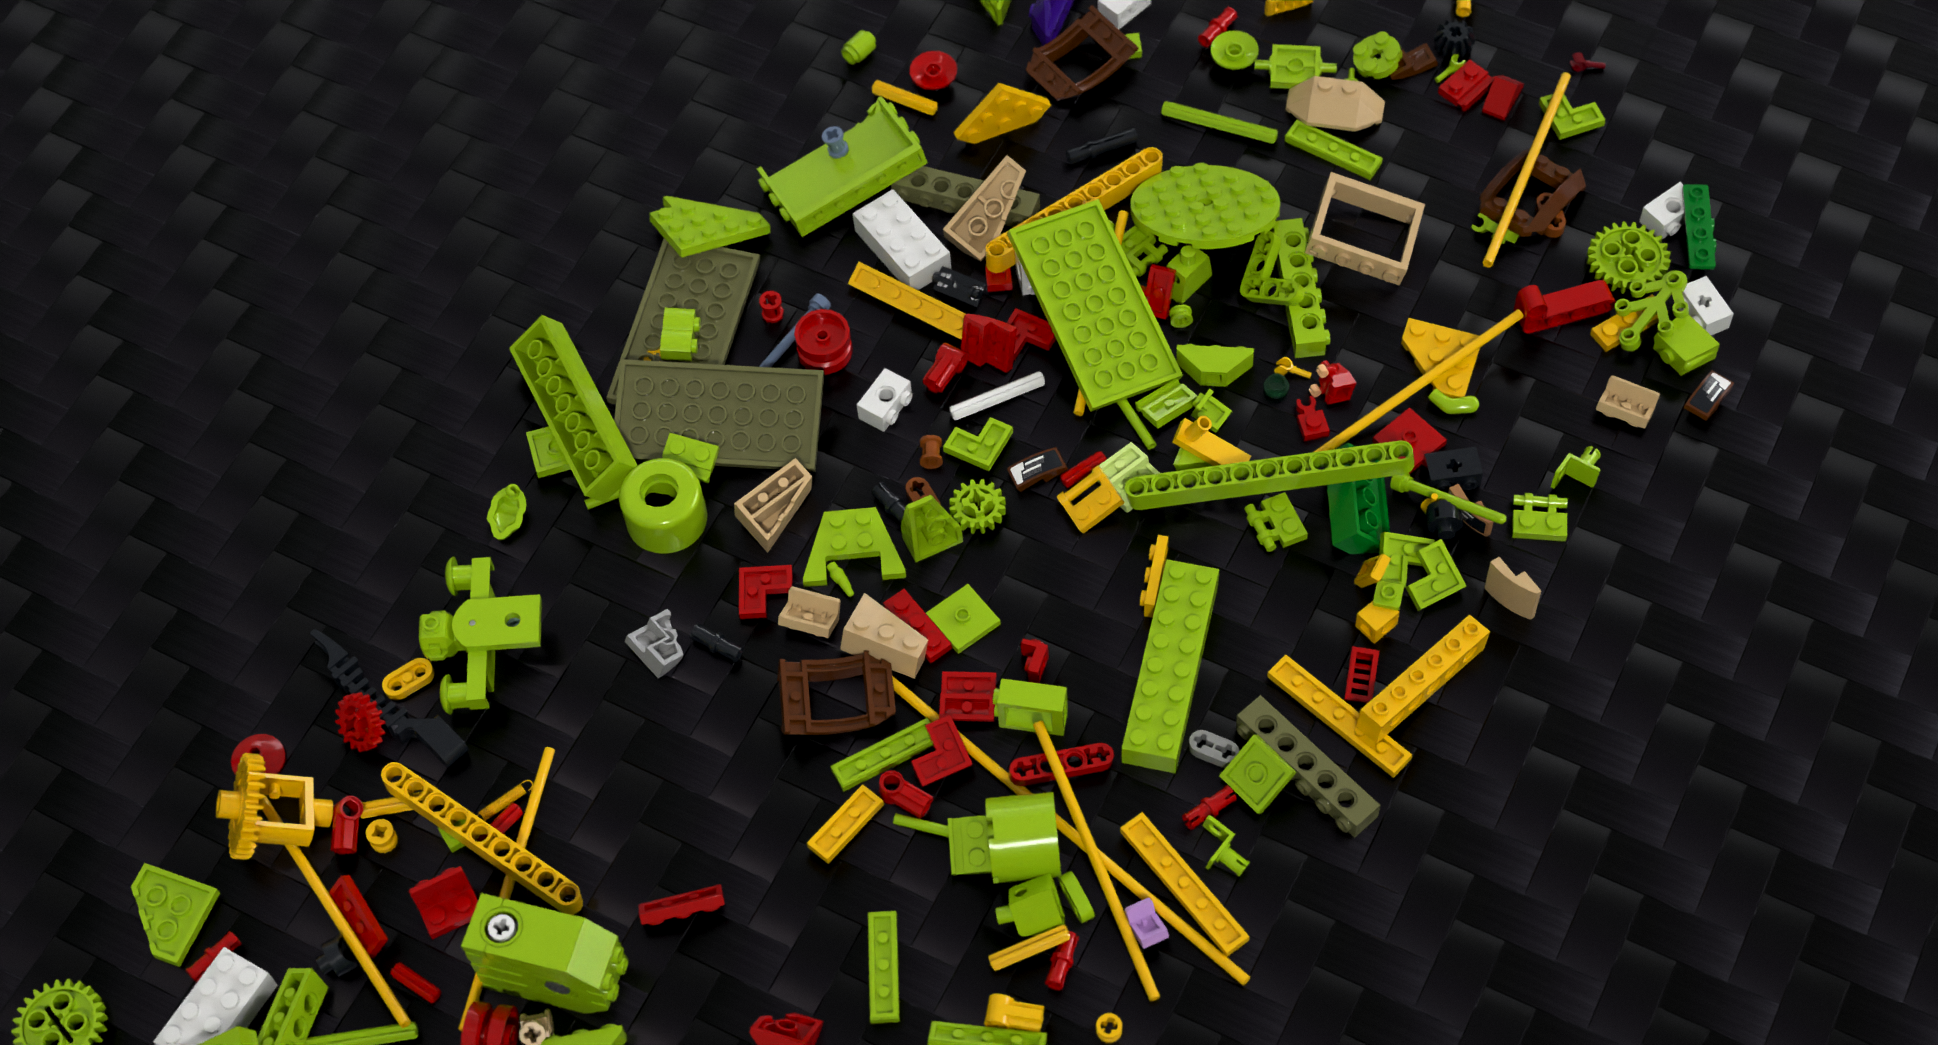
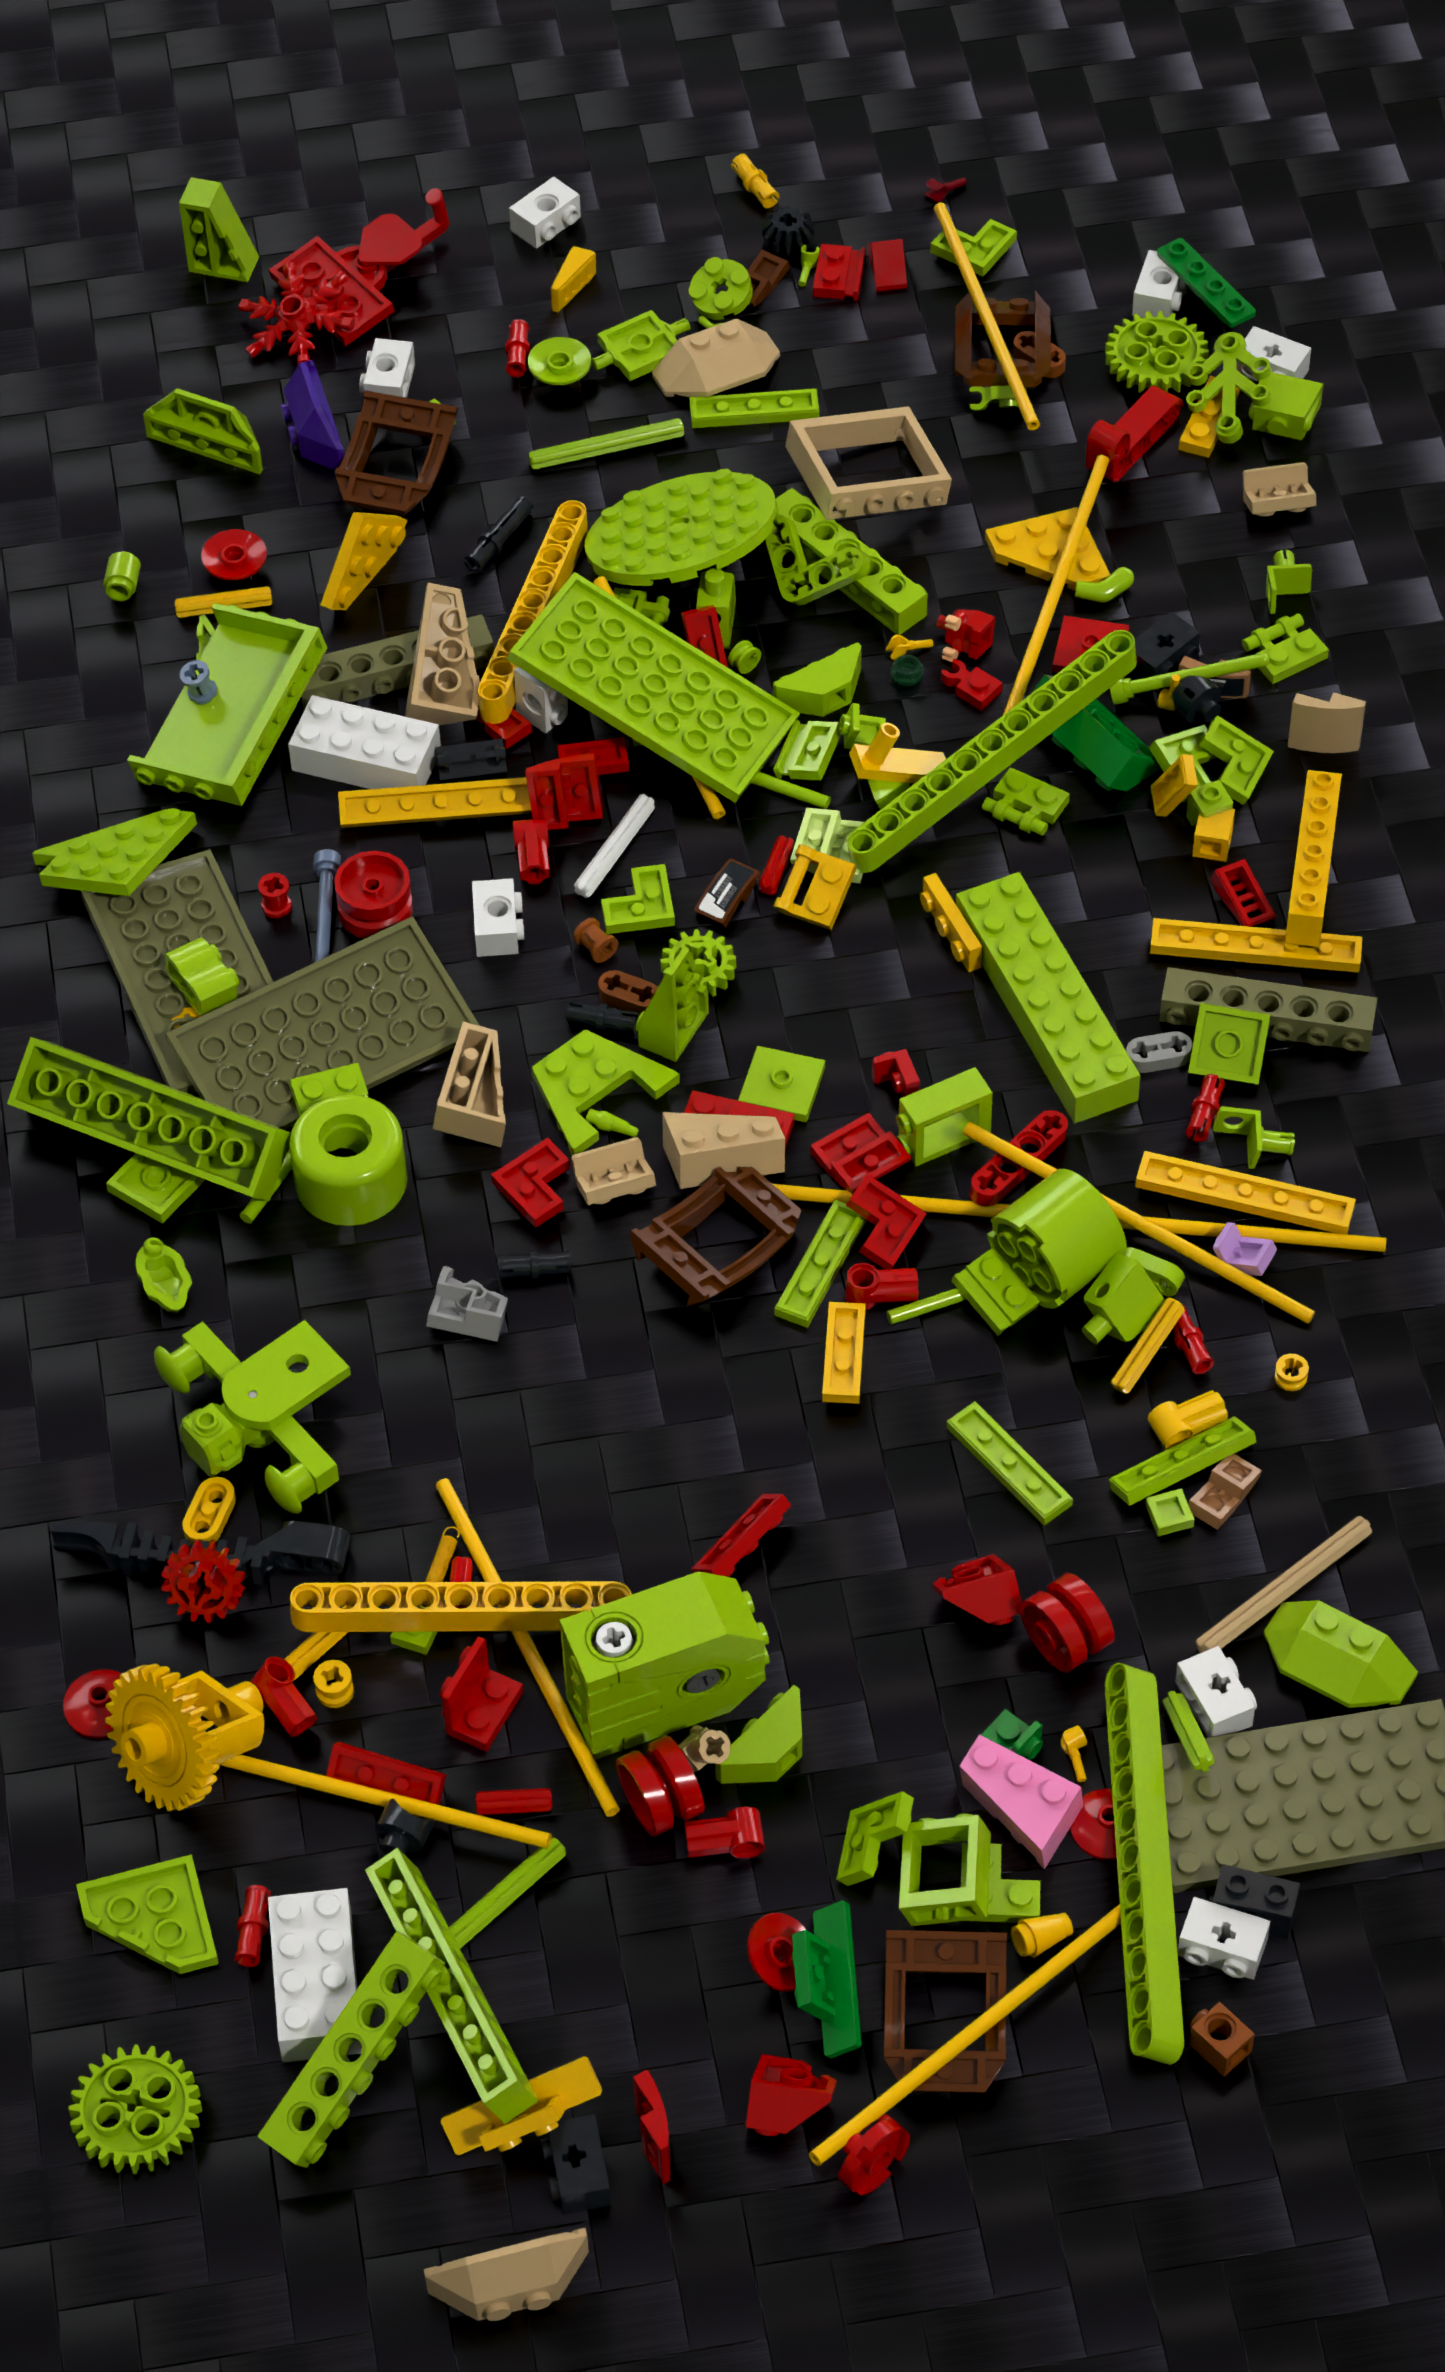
camera: 40 degrees left, 5 degrees down
slope [1684,370,1734,421] -> none

